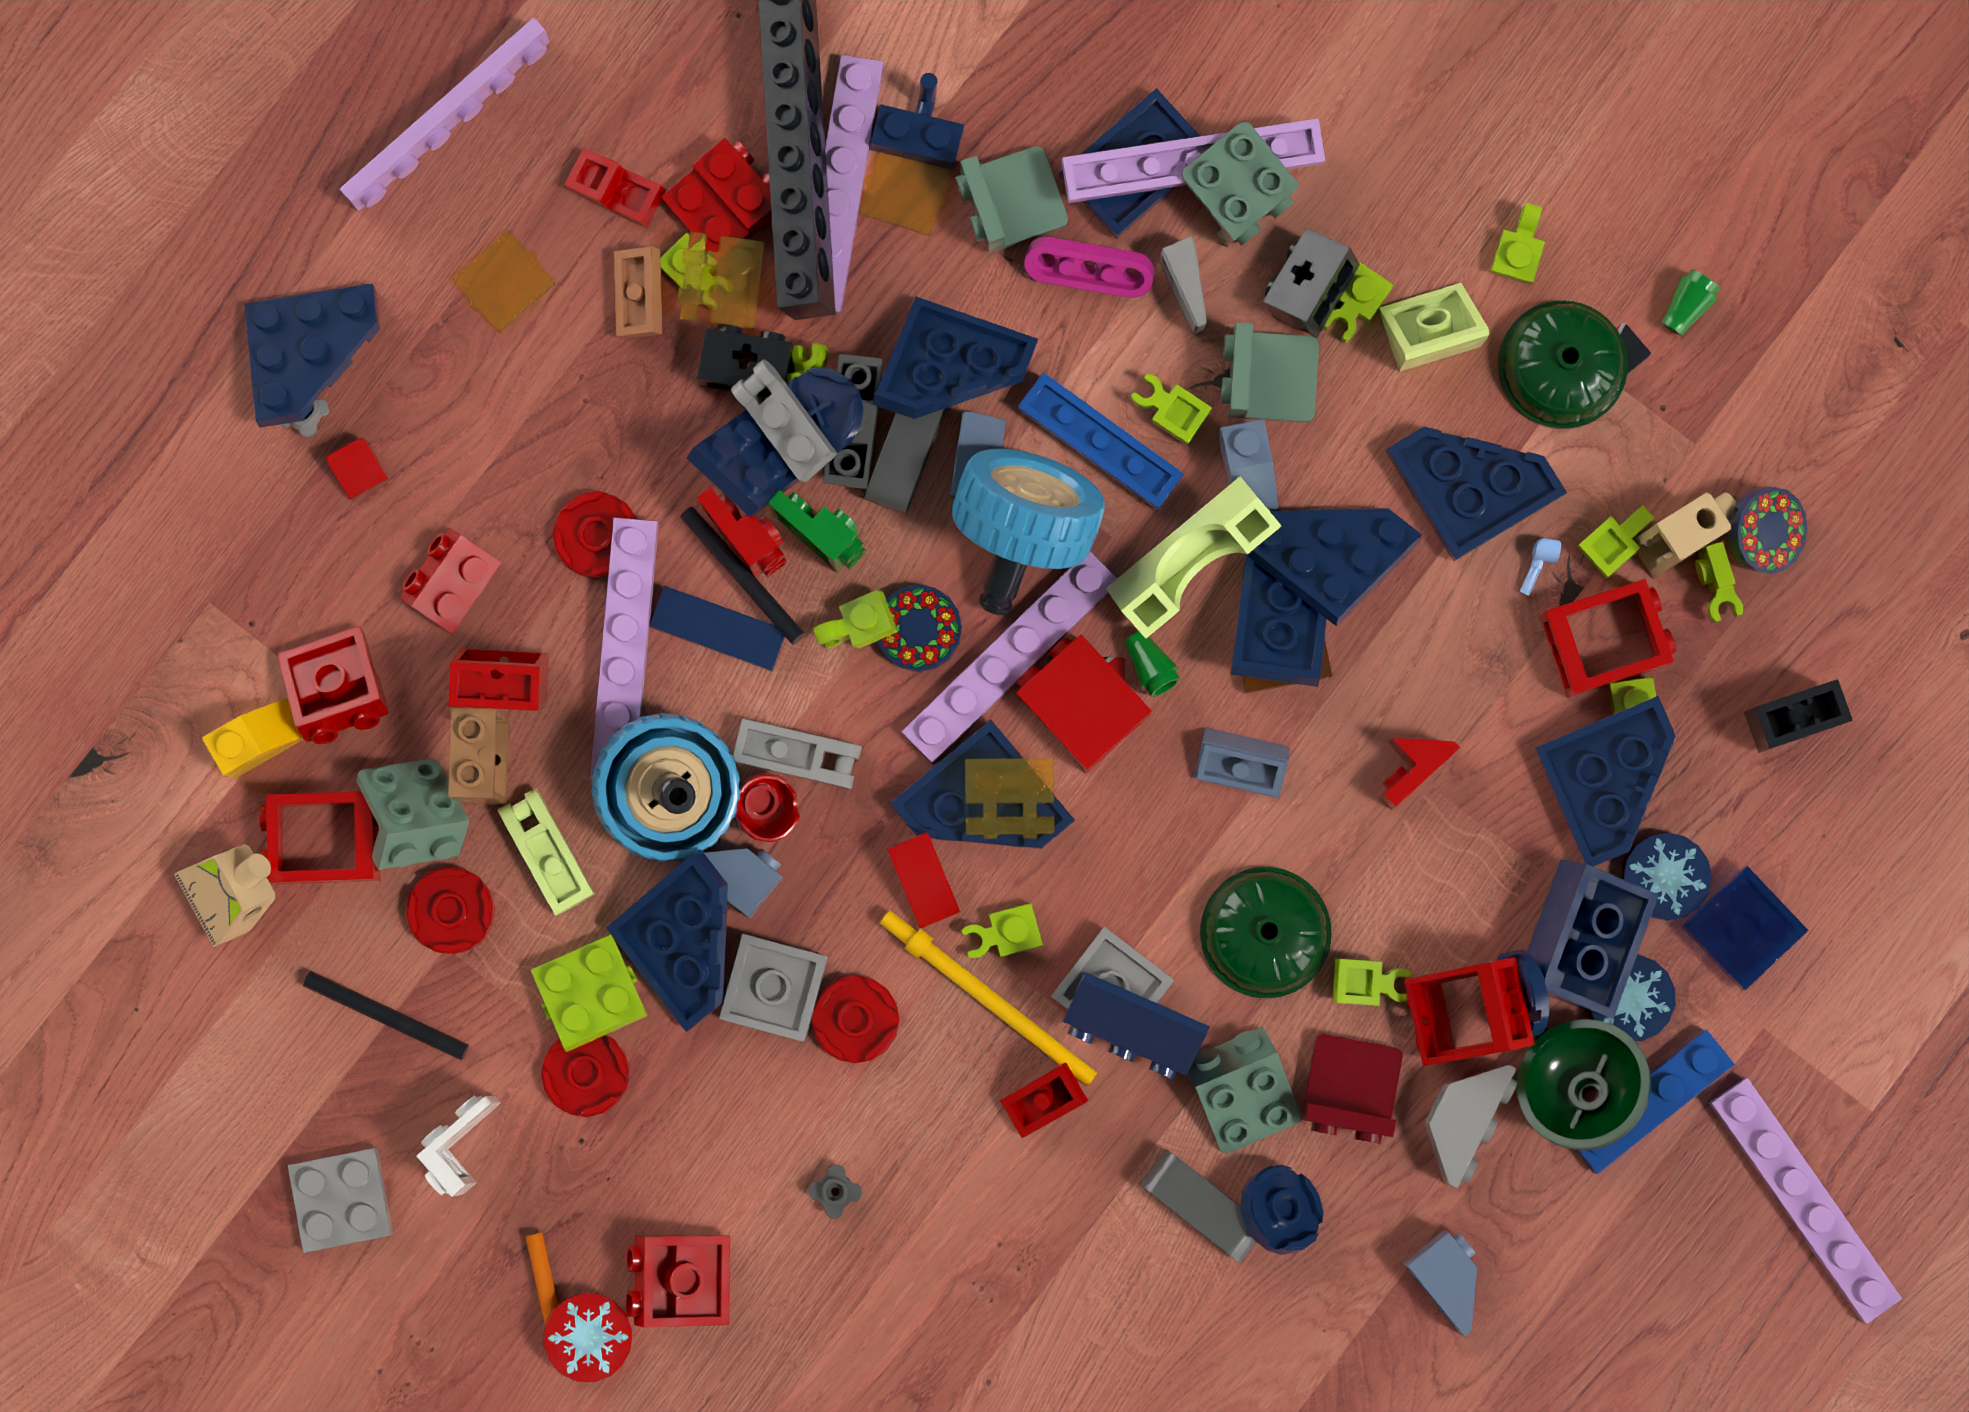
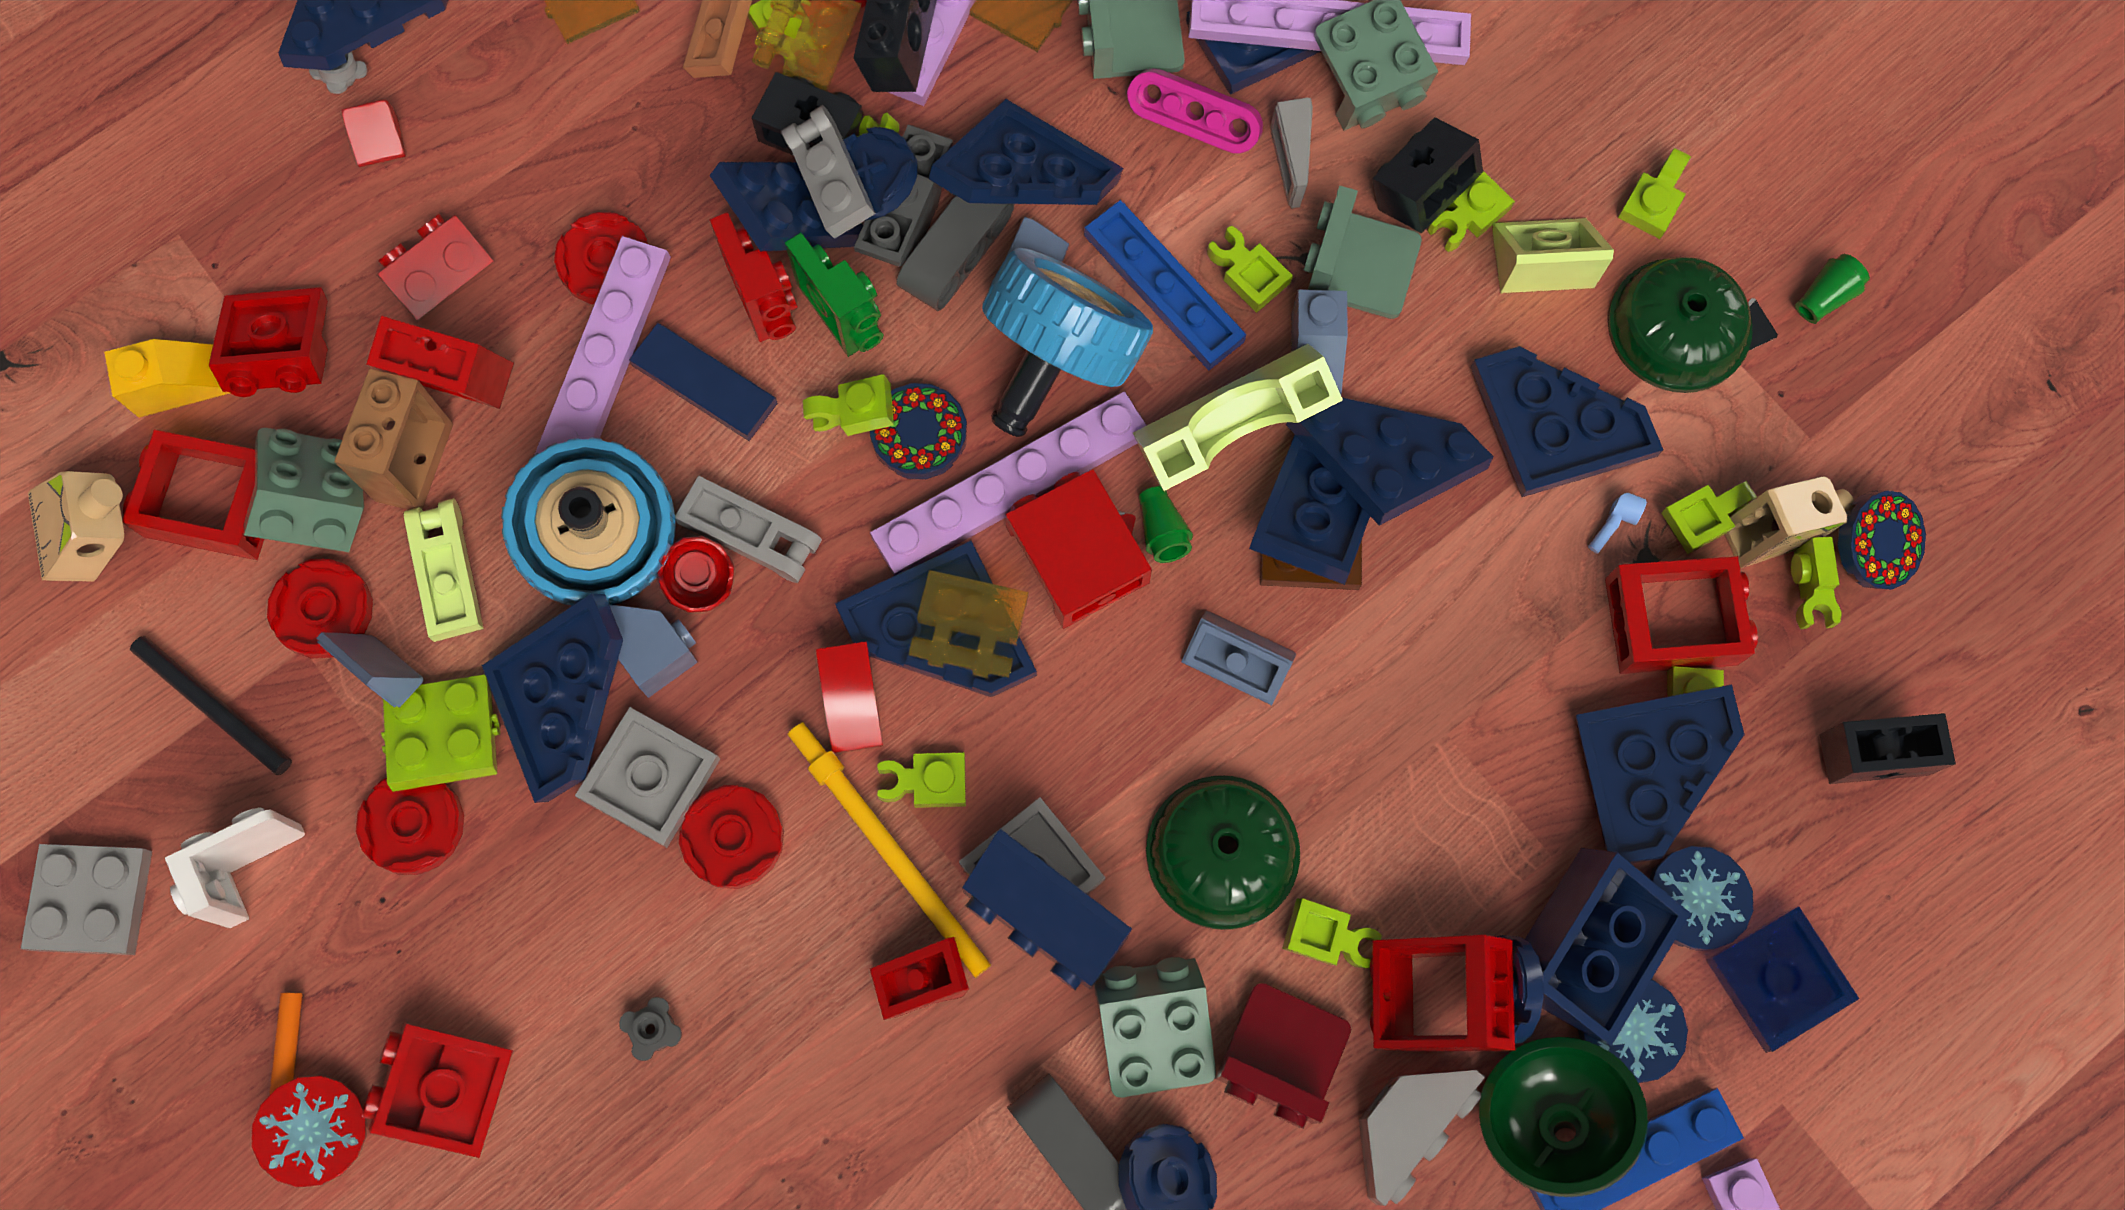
camera: 10 degrees right, 10 degrees down
black bar [680,506,805,645] -> none
red slope [1380,738,1460,810] -> none
none -> sand blue slope [317,632,423,708]

